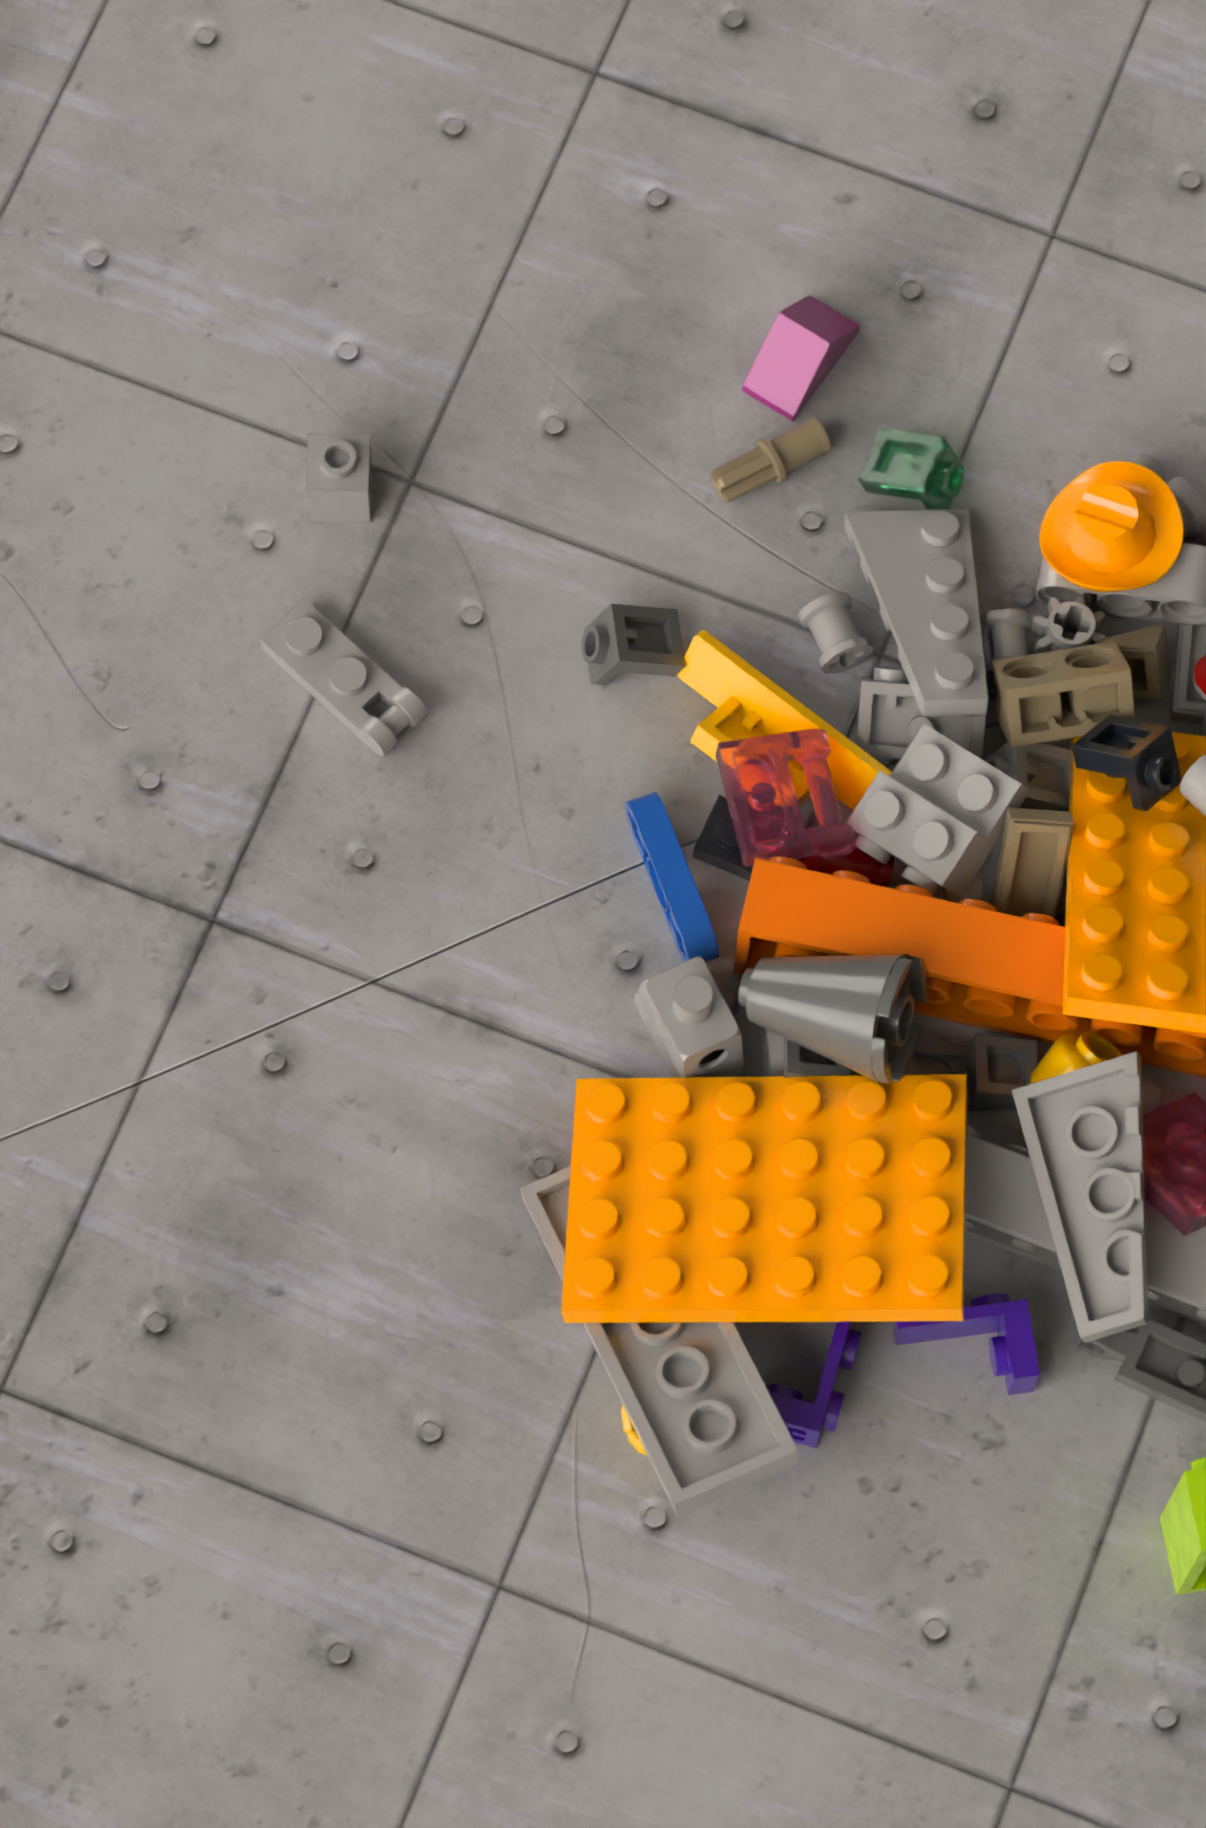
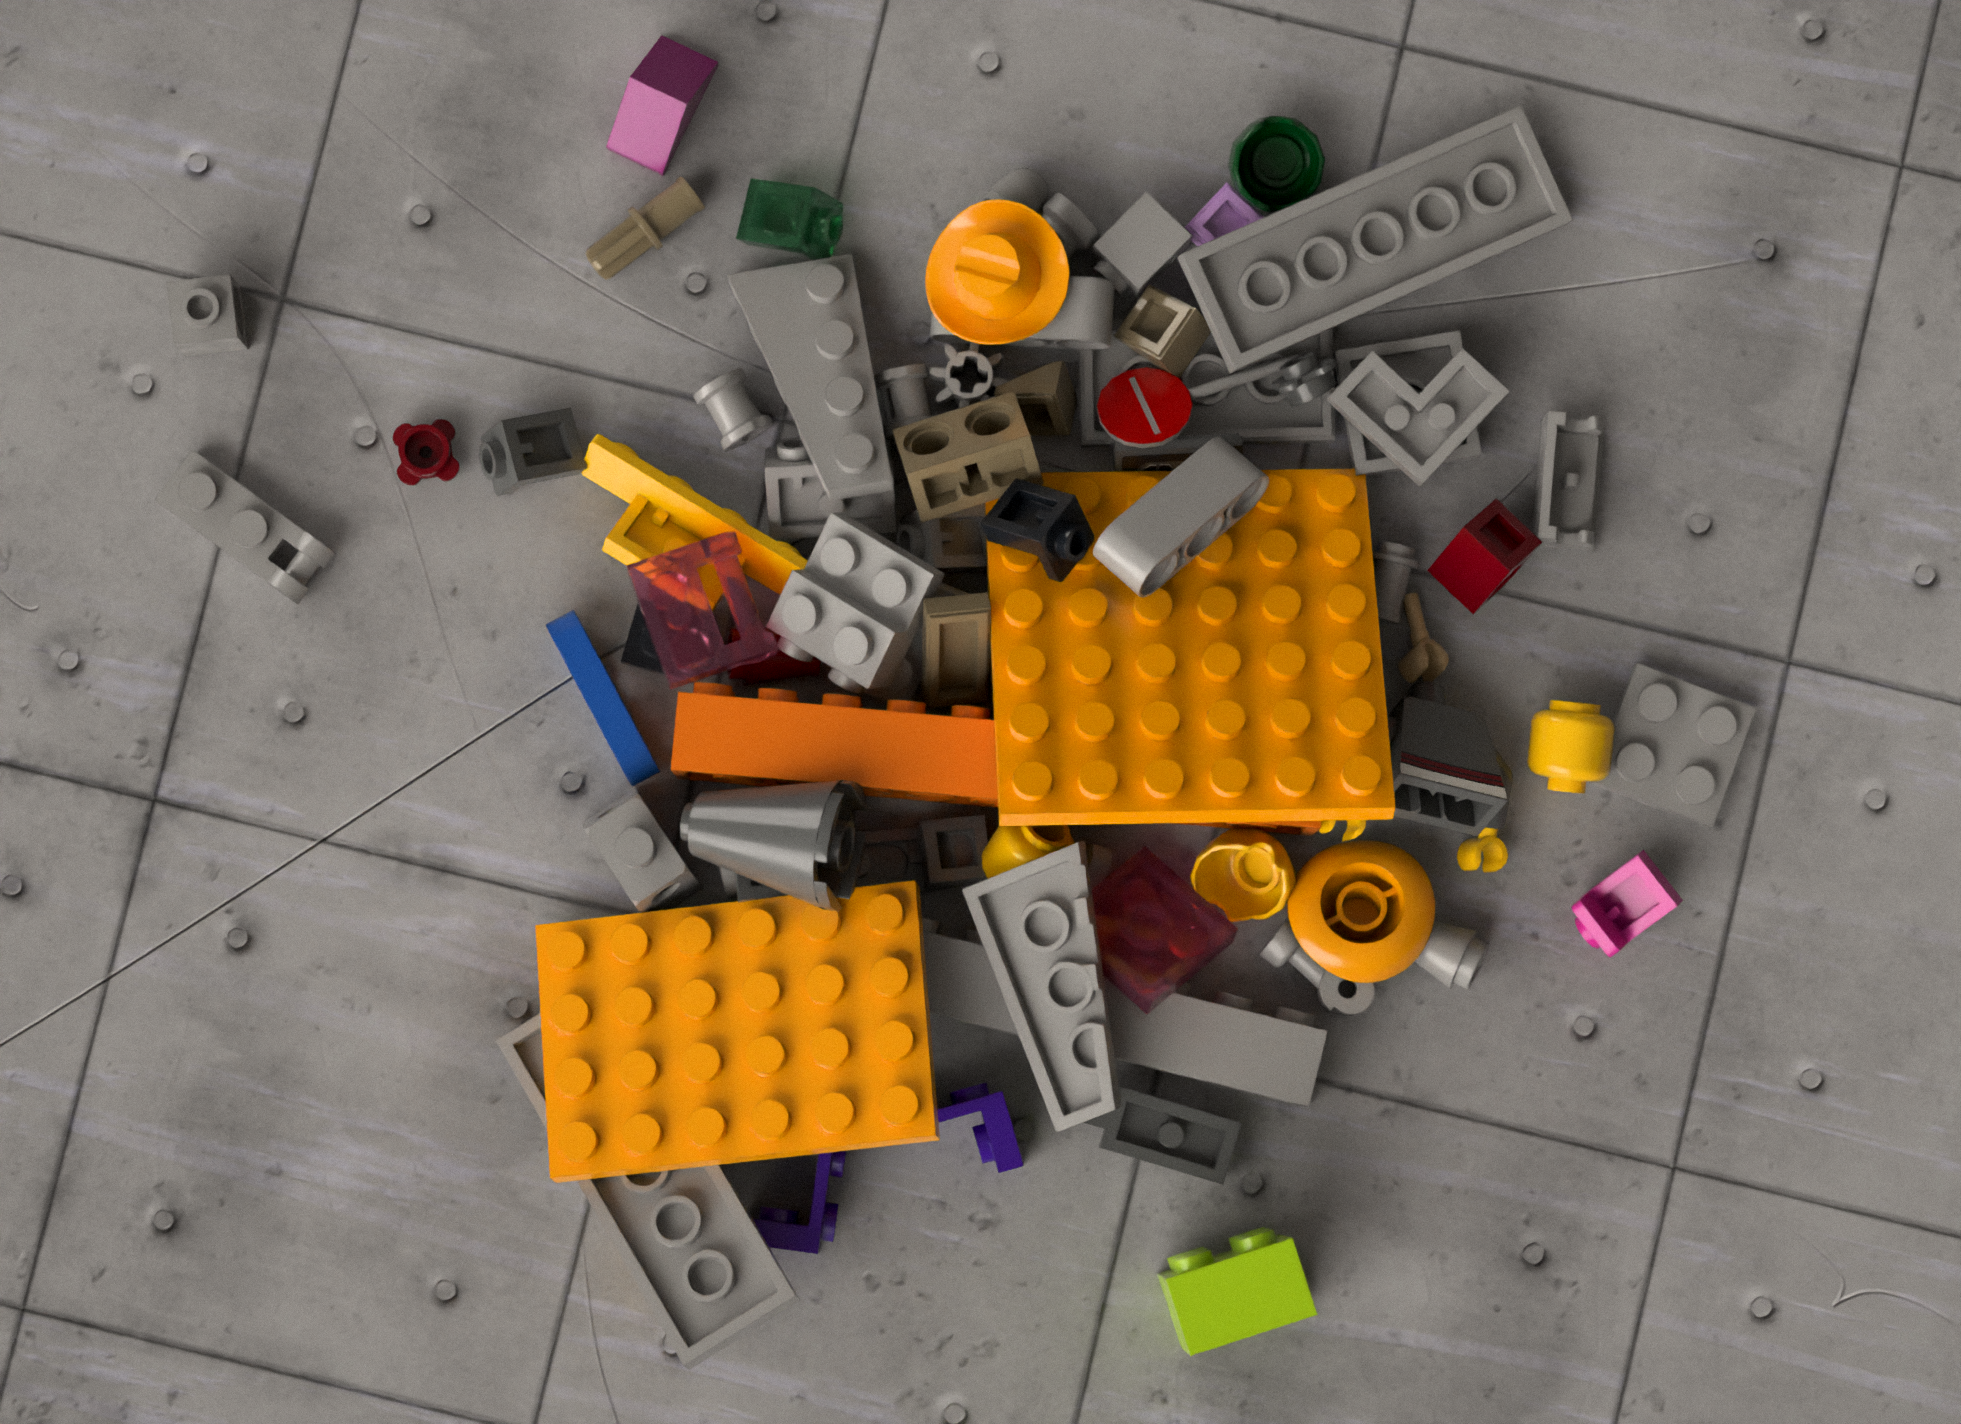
camera: 10 degrees left, 15 degrees up
none -> dark red plate [393,419,460,486]

